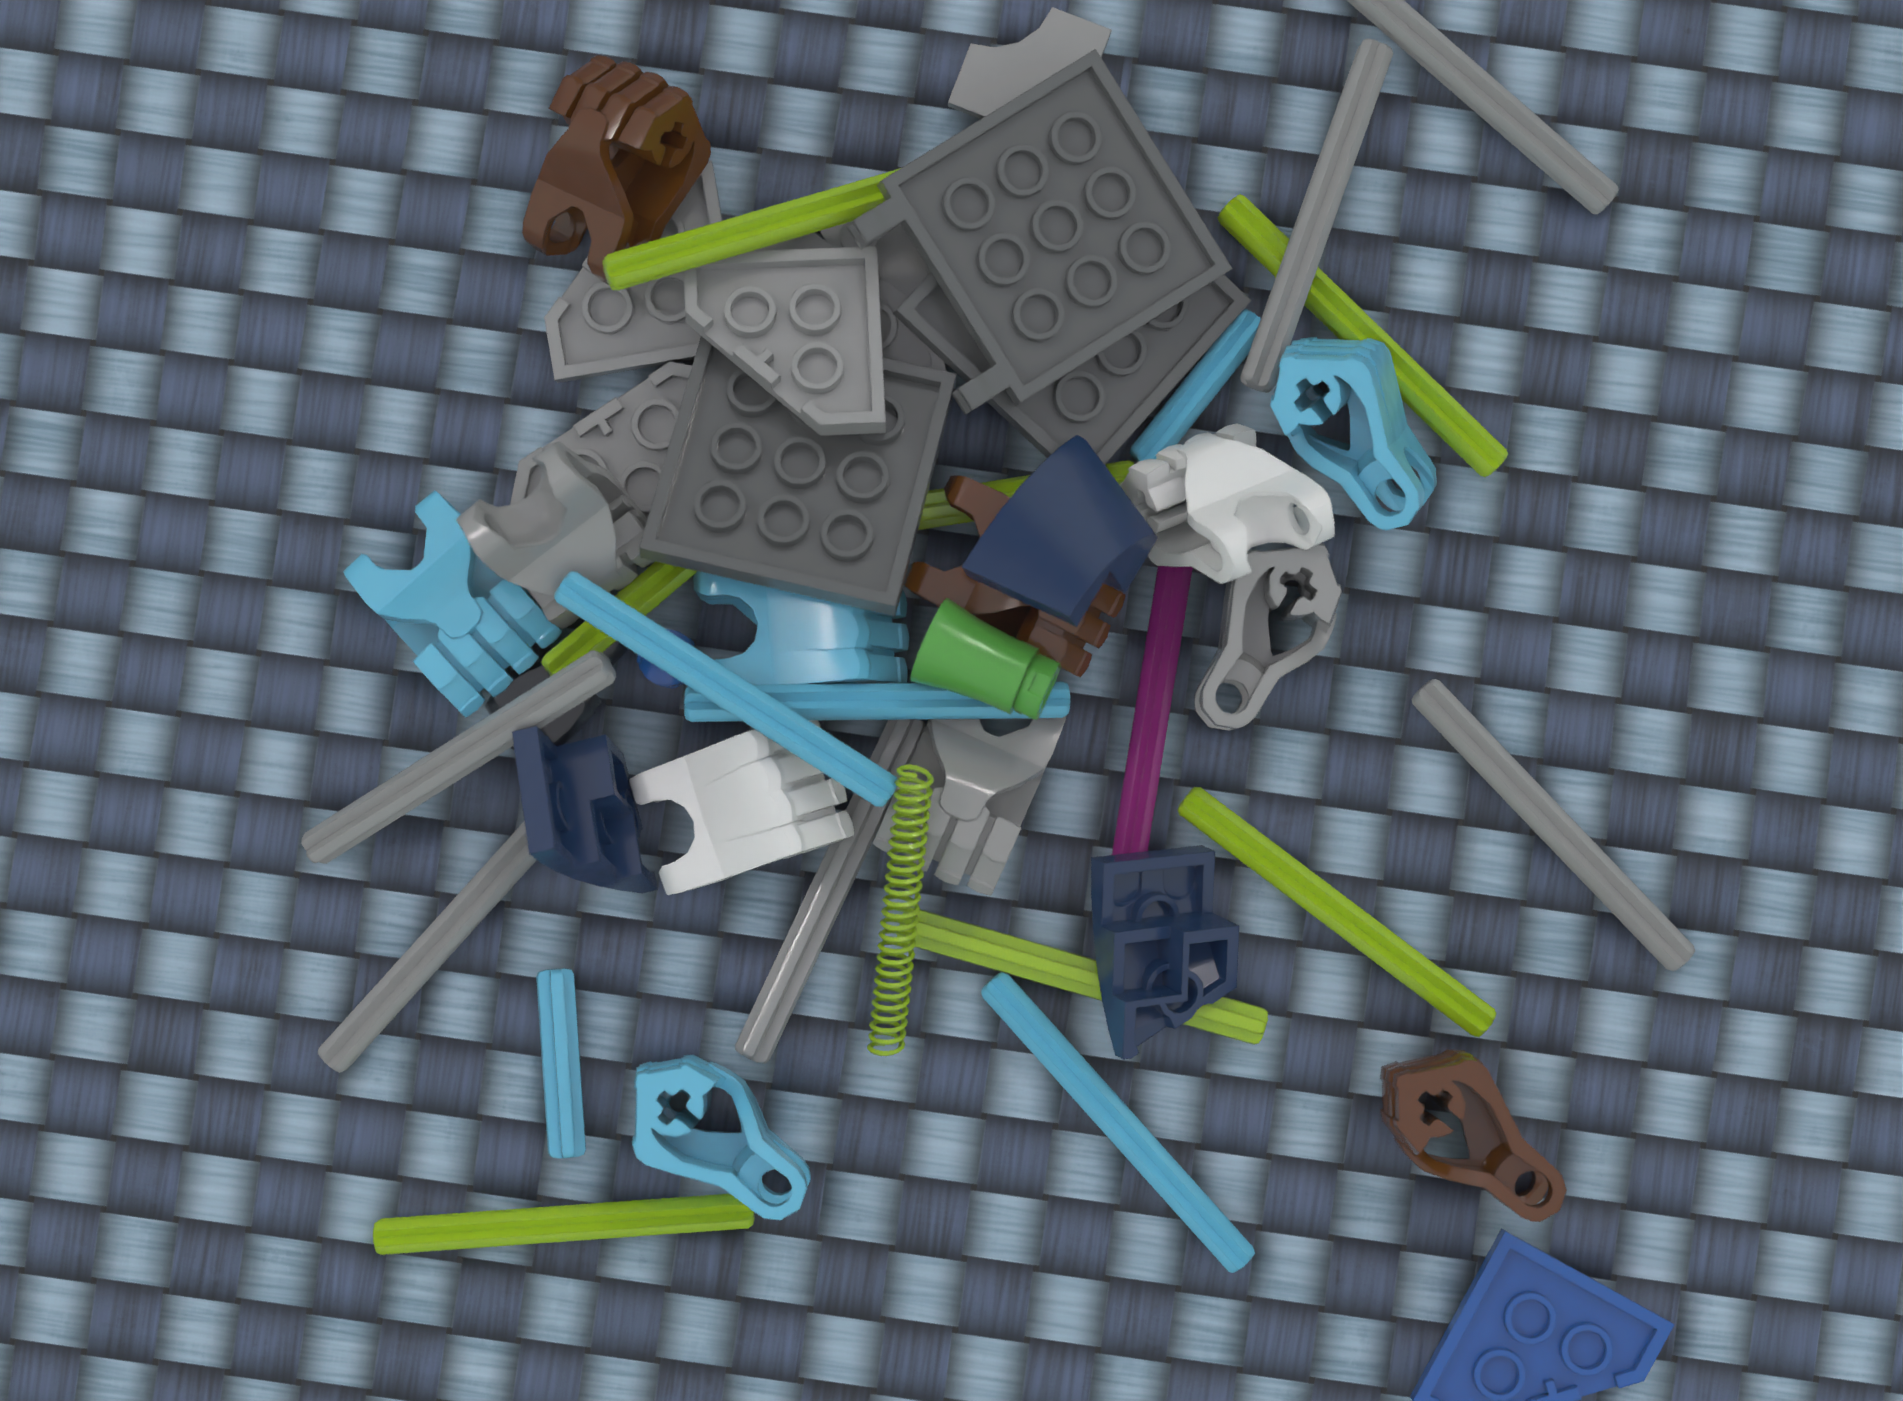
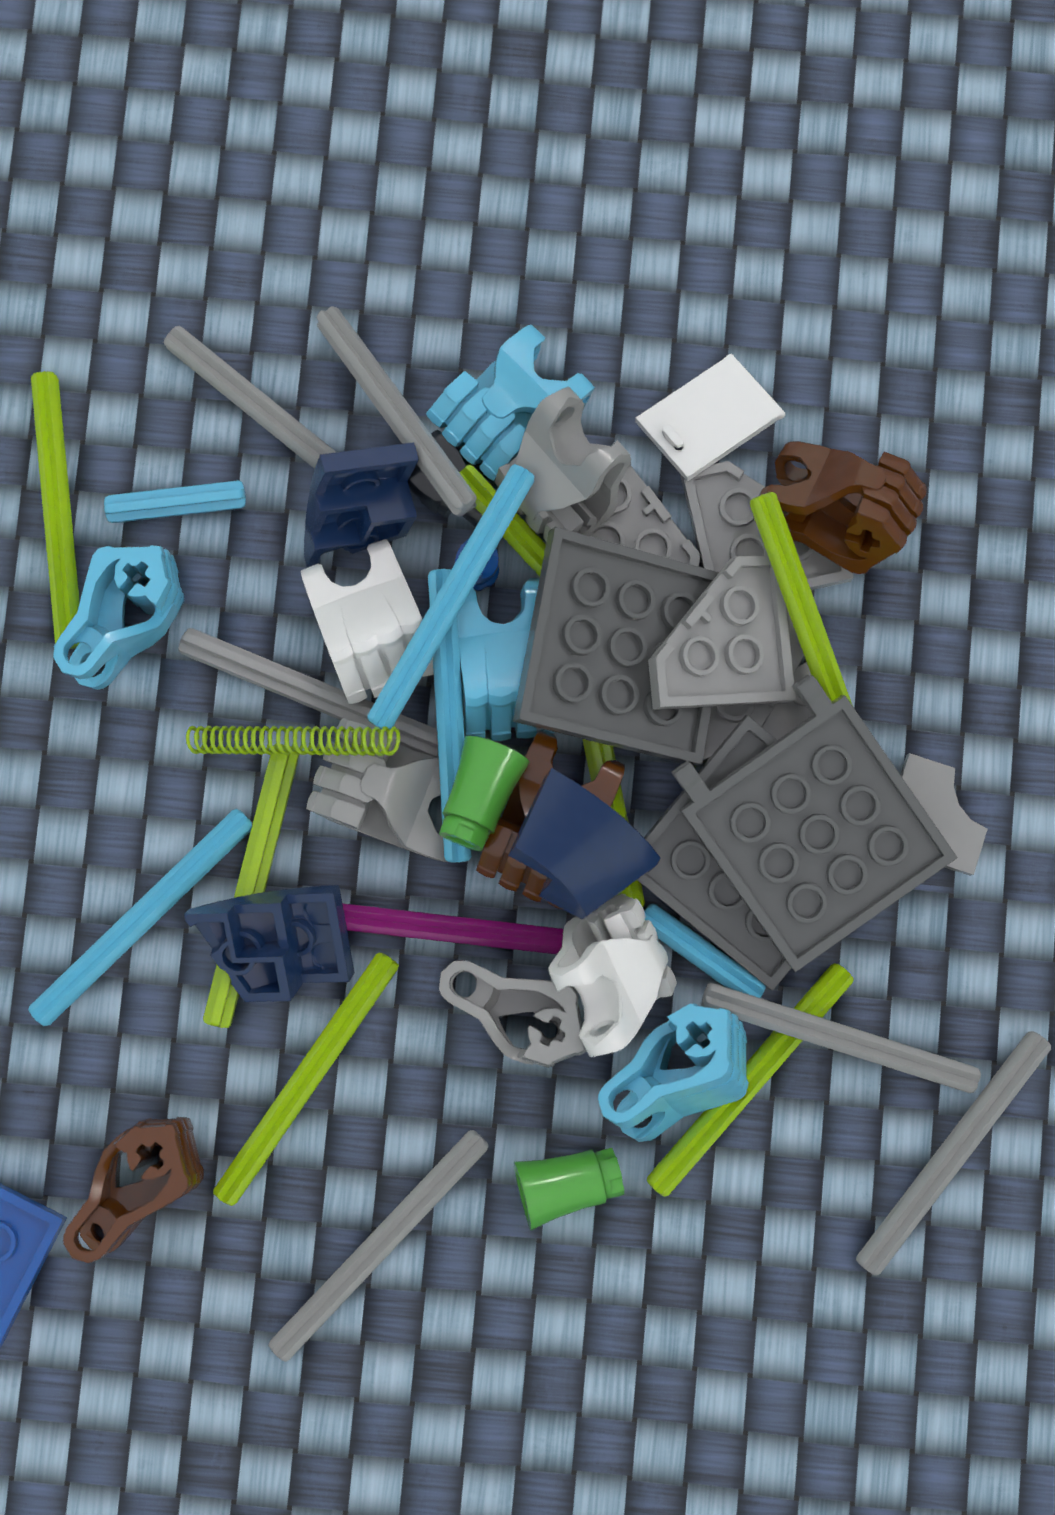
camera: 85 degrees right, 5 degrees down
none -> bright green plant [514,1148,624,1230]
none -> white container [636,354,786,482]

